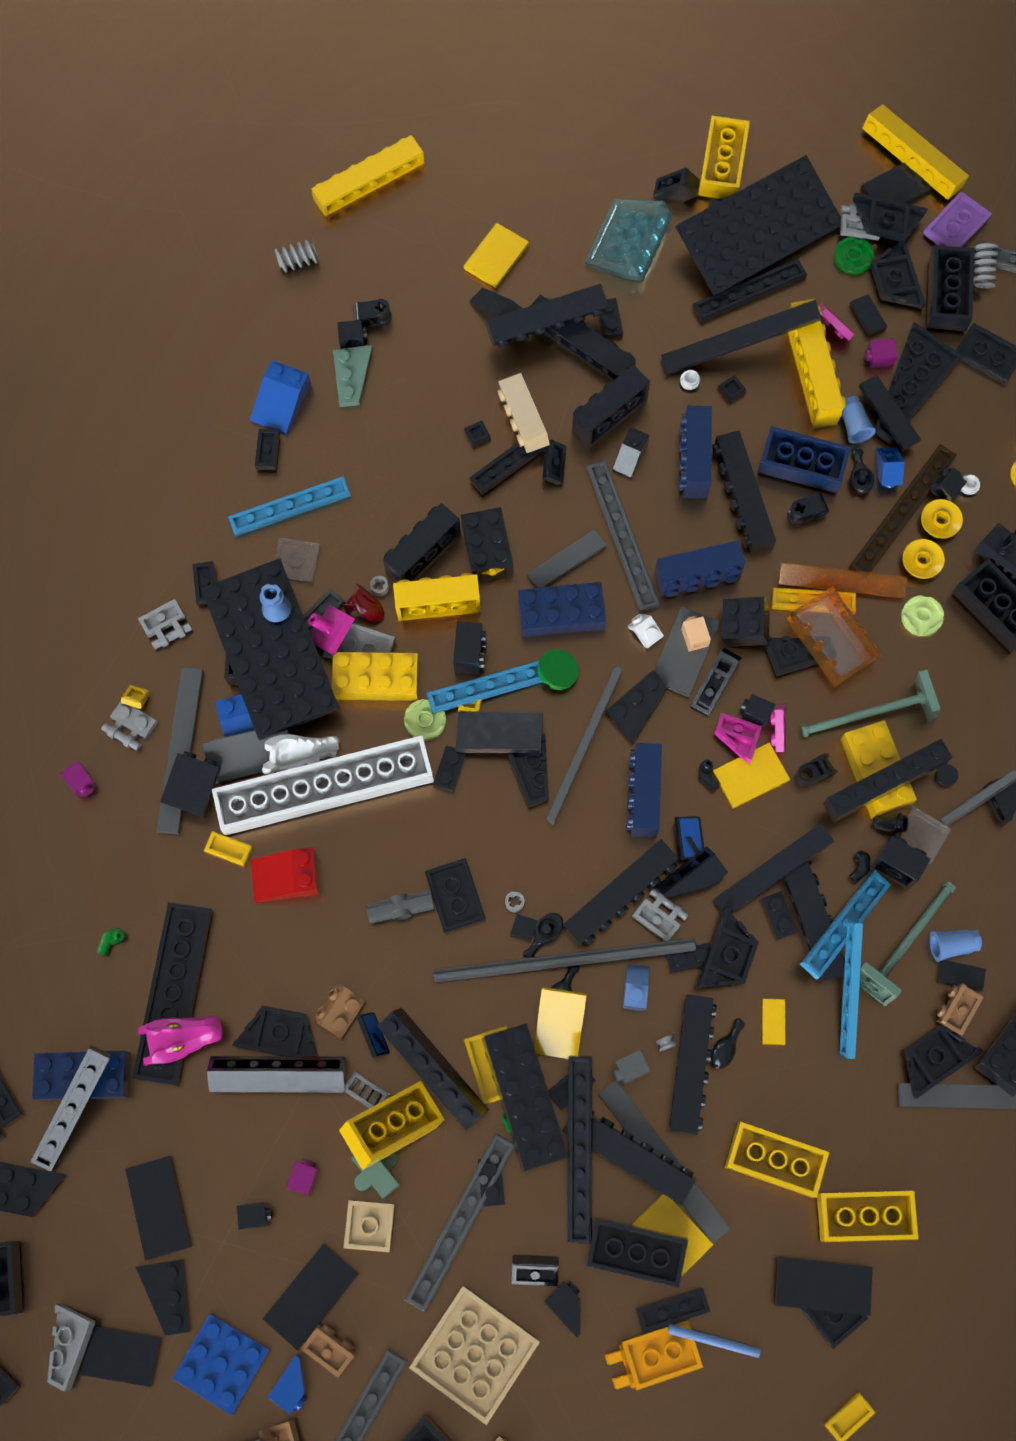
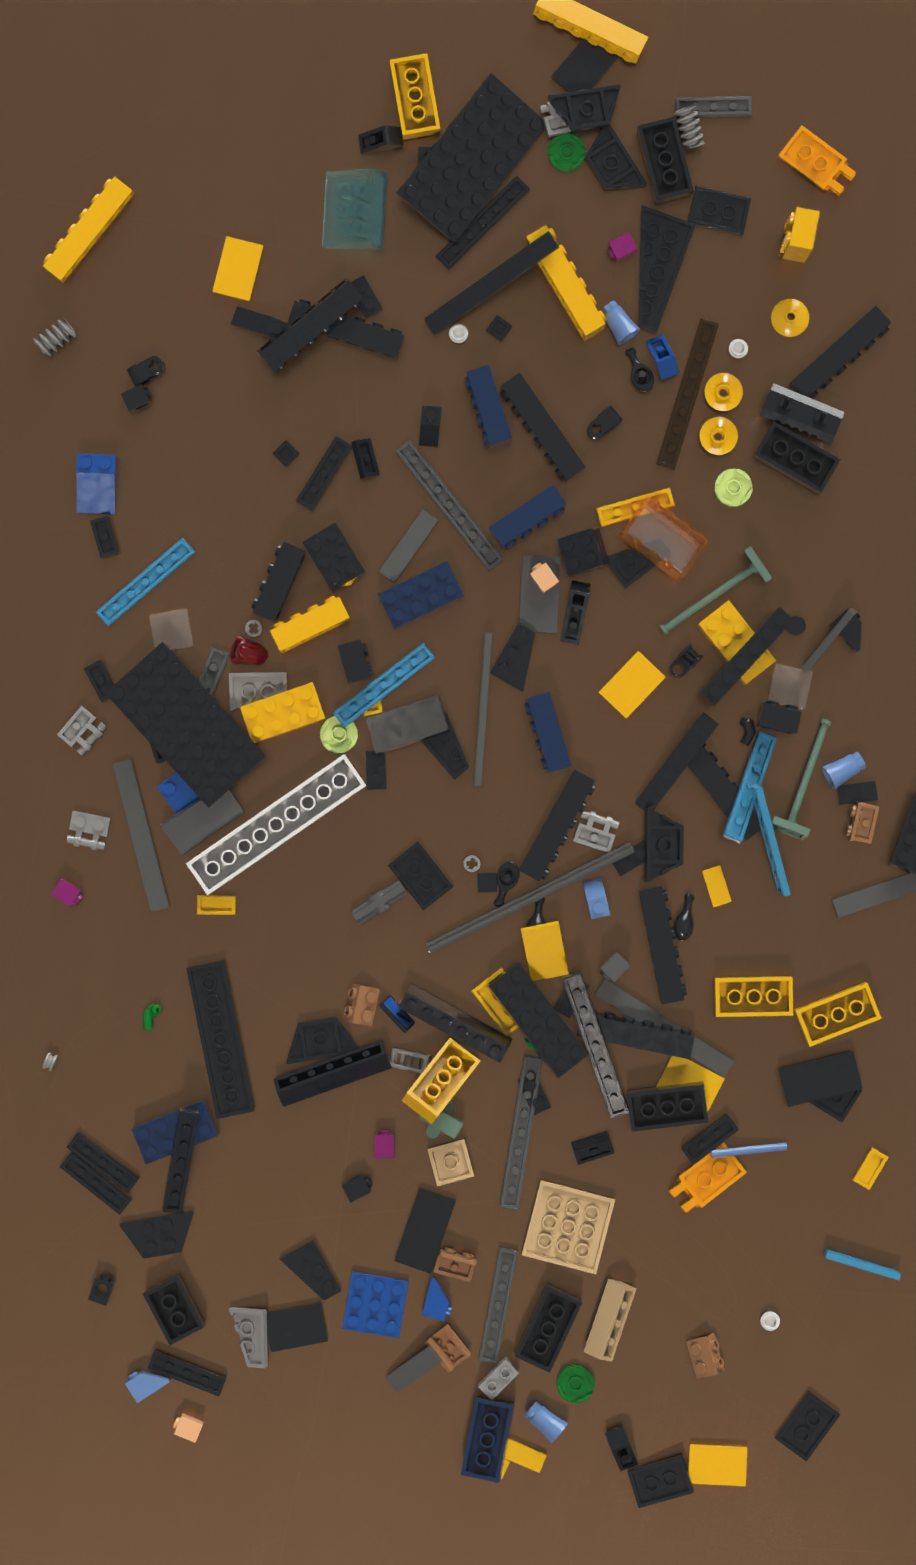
camera: 20 degrees left, 15 degrees up
yellow tile [121,685,150,709] -> none
black tile [125,1156,192,1261] -> none
dark pink animal [137,1016,223,1066] -> none
black brick [160,751,221,817] -> none
red slope [251,847,320,903] -> none
medium blue plant [260,584,291,622] -> none
white animal [262,734,340,774] -> none
dark pink tile [308,605,355,655] -> none
sand green wing [333,345,373,407] -> none
tan brick [497,373,550,453] -> none
green tile [537,649,579,690] -> none
black slope [544,1281,581,1338] -> none
black brick [572,365,650,449] -> none
white bracket [628,614,664,648] -> none
black slope [655,846,728,898] -> none
light grey bush [656,1034,678,1052] -> none
slope [675,816,704,861] -> none
black arm [699,760,720,792] -> none
dark pink wing [714,713,762,764] -> none
black brick [740,694,776,728] -> none
dark blue brick [758,426,851,493] -> none
black plate [760,891,798,940] -> none
wing [771,703,787,752] -> none
clear orange tile [778,562,907,598] -> none
dark pink wing [818,302,855,340] -> none
black tile [850,294,887,337] -> none
black tile [859,375,921,451] -> none
black cone [874,813,909,834] -> none
black wing [904,1024,984,1099] -> none
medium lavender plate [923,191,992,247] -> none
black brick [928,468,967,501] -> none

